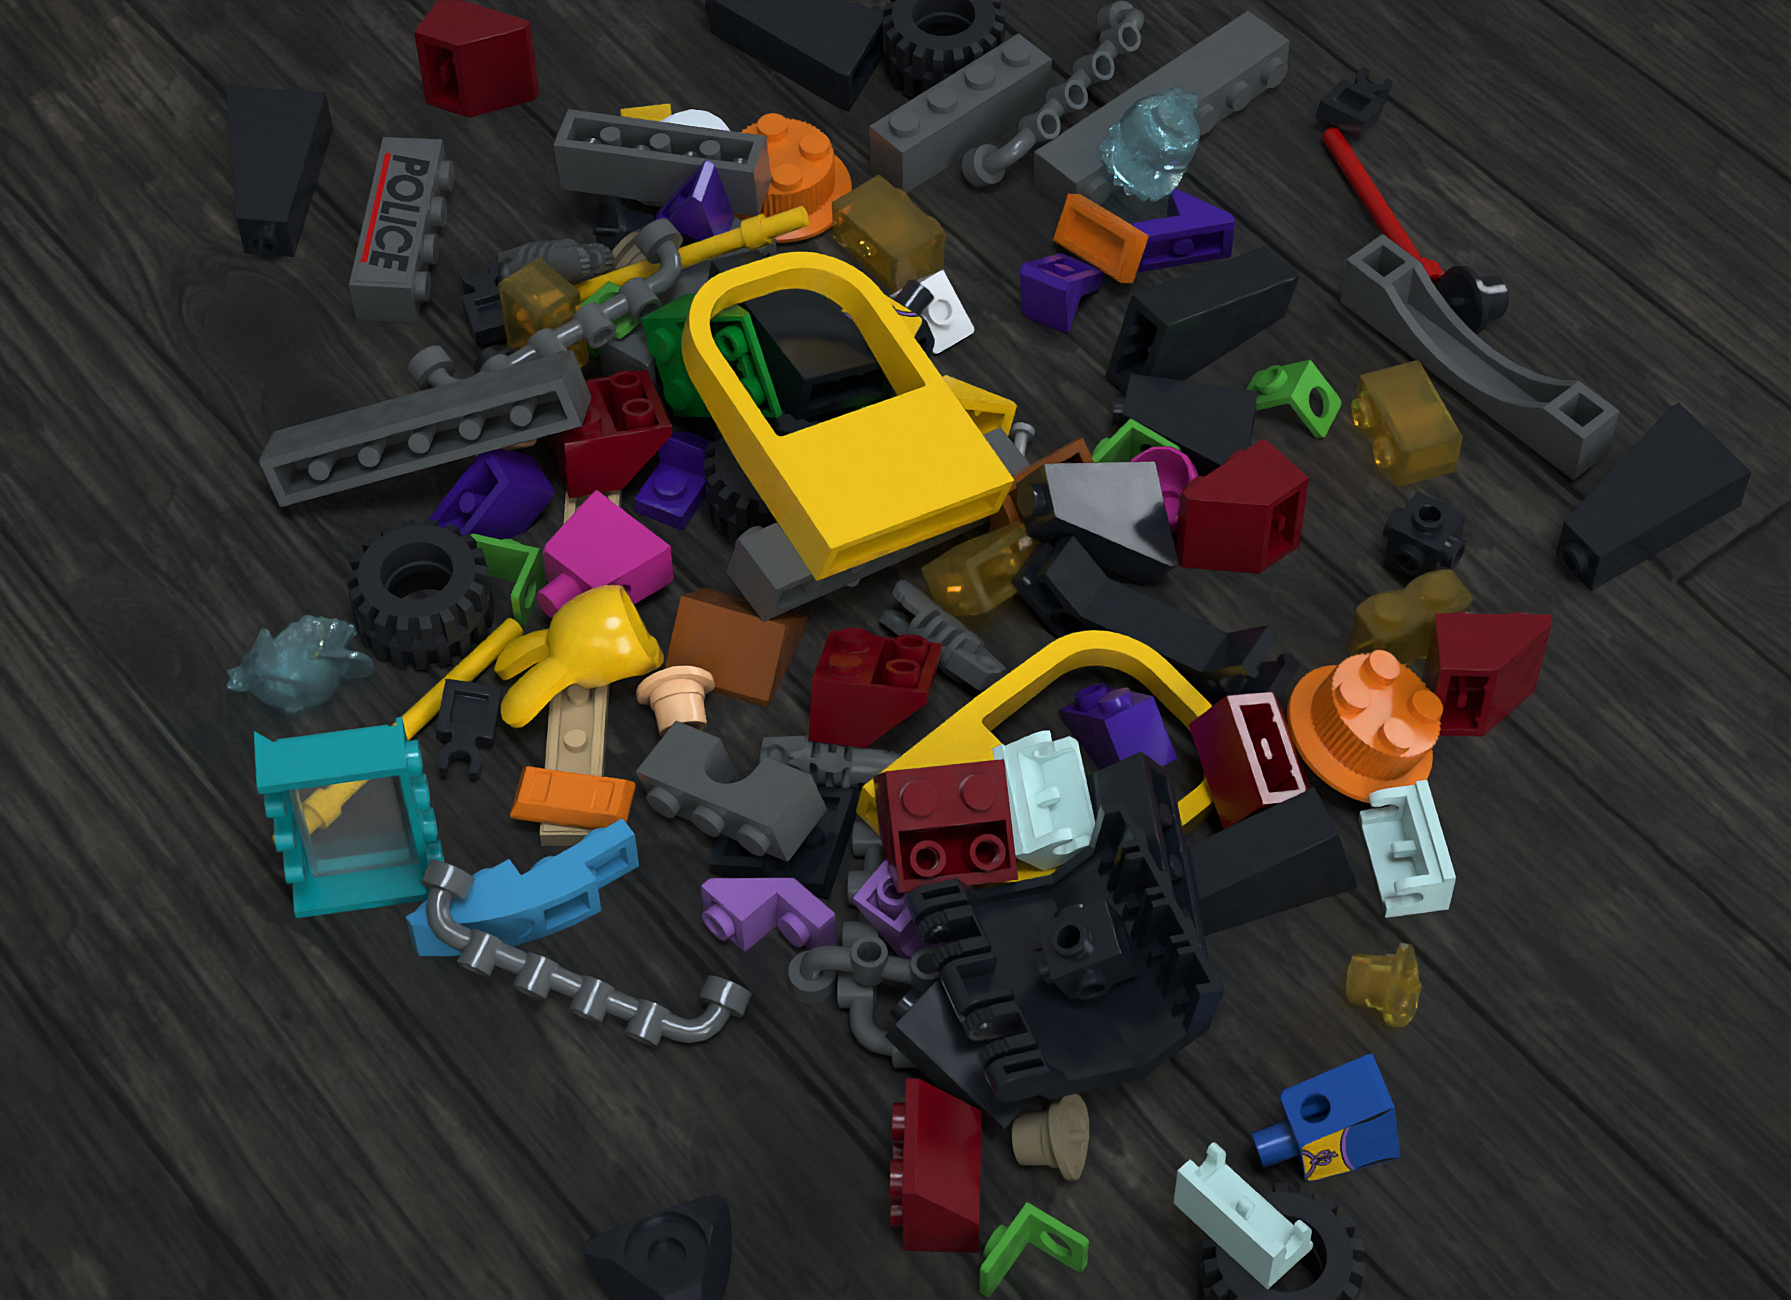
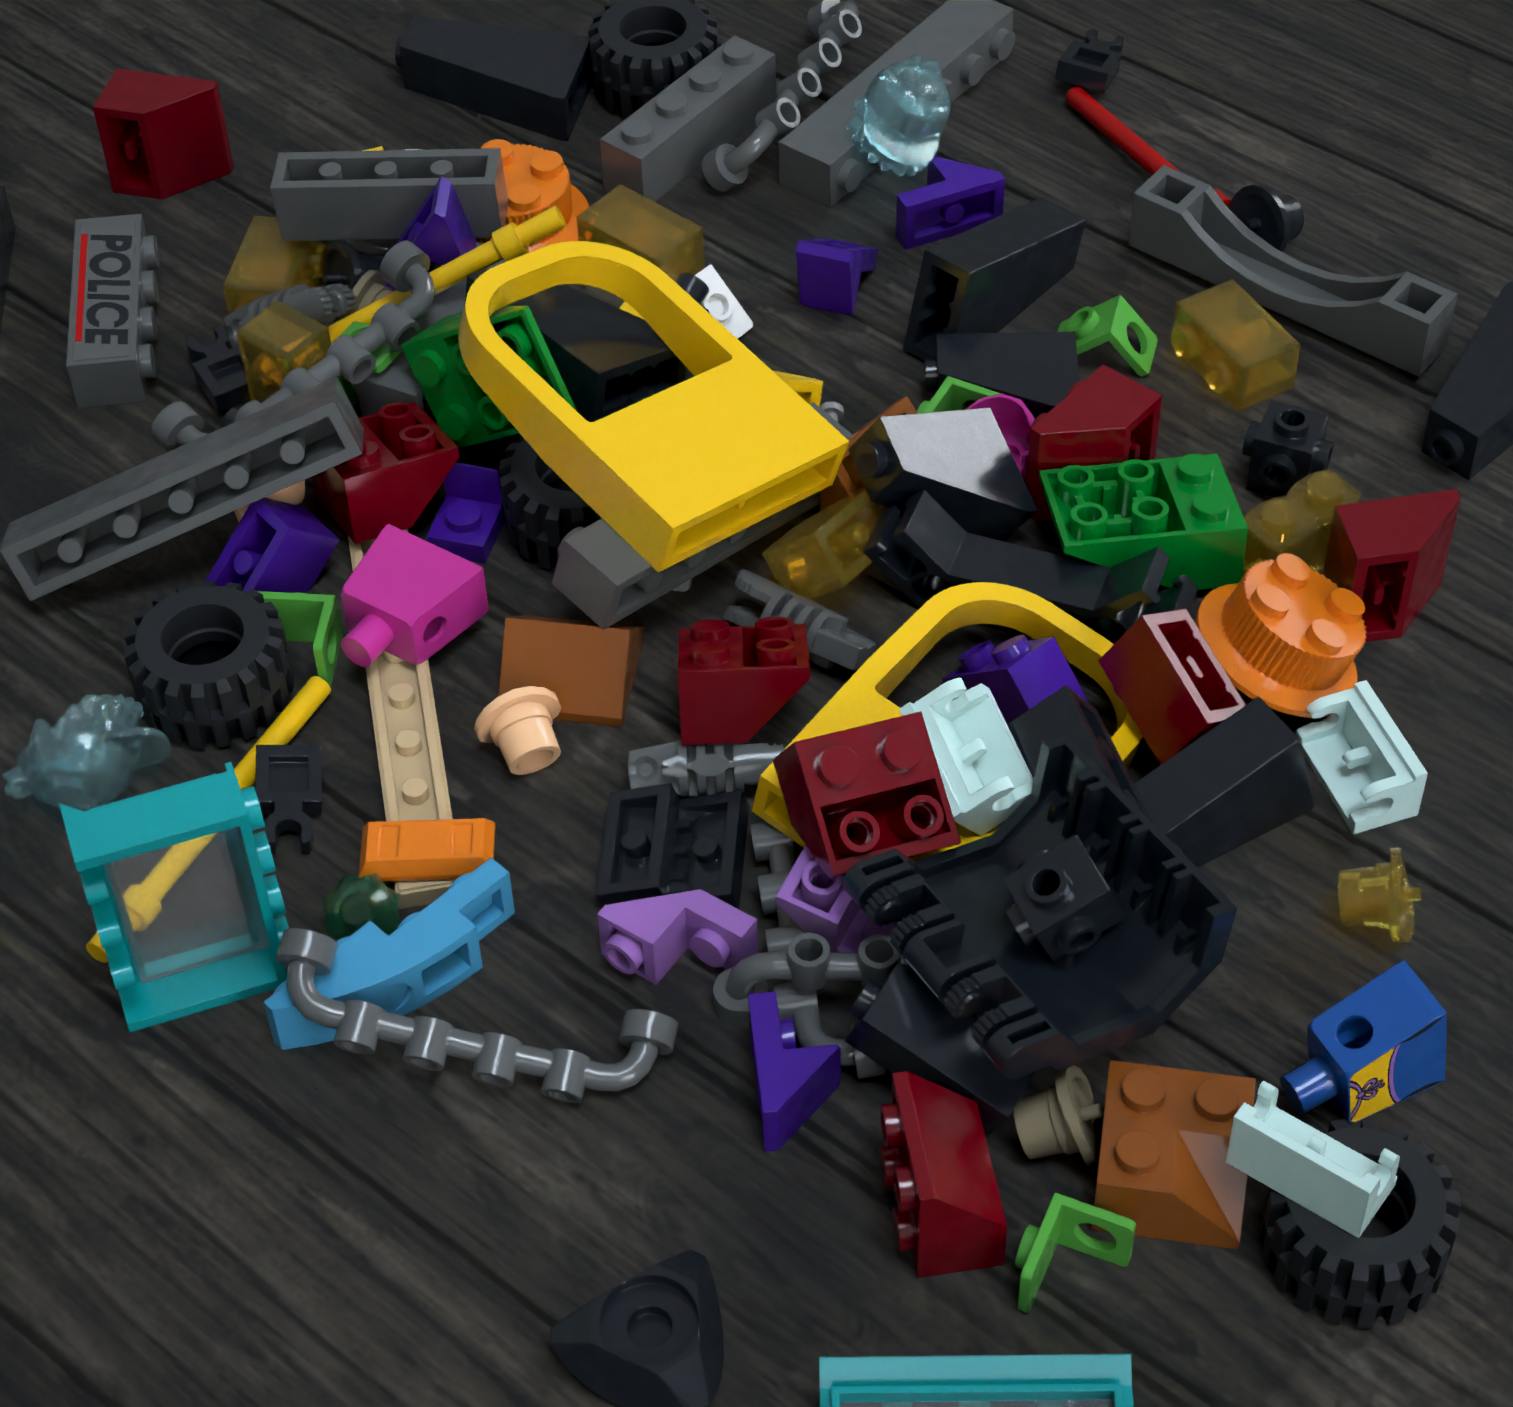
camera: 10 degrees left, 5 degrees down
yellow piece [494,585,664,728] -> none
dark grey arch [636,721,827,862] -> none
orange tile [1052,194,1149,283] -> none
none -> clear yellow brick [223,216,326,314]
none -> clear green piece [321,873,401,941]
none -> dark purple slope [748,991,841,1152]
none -> green slope [1038,453,1248,590]
none -> dark orange slope [1091,1060,1256,1250]

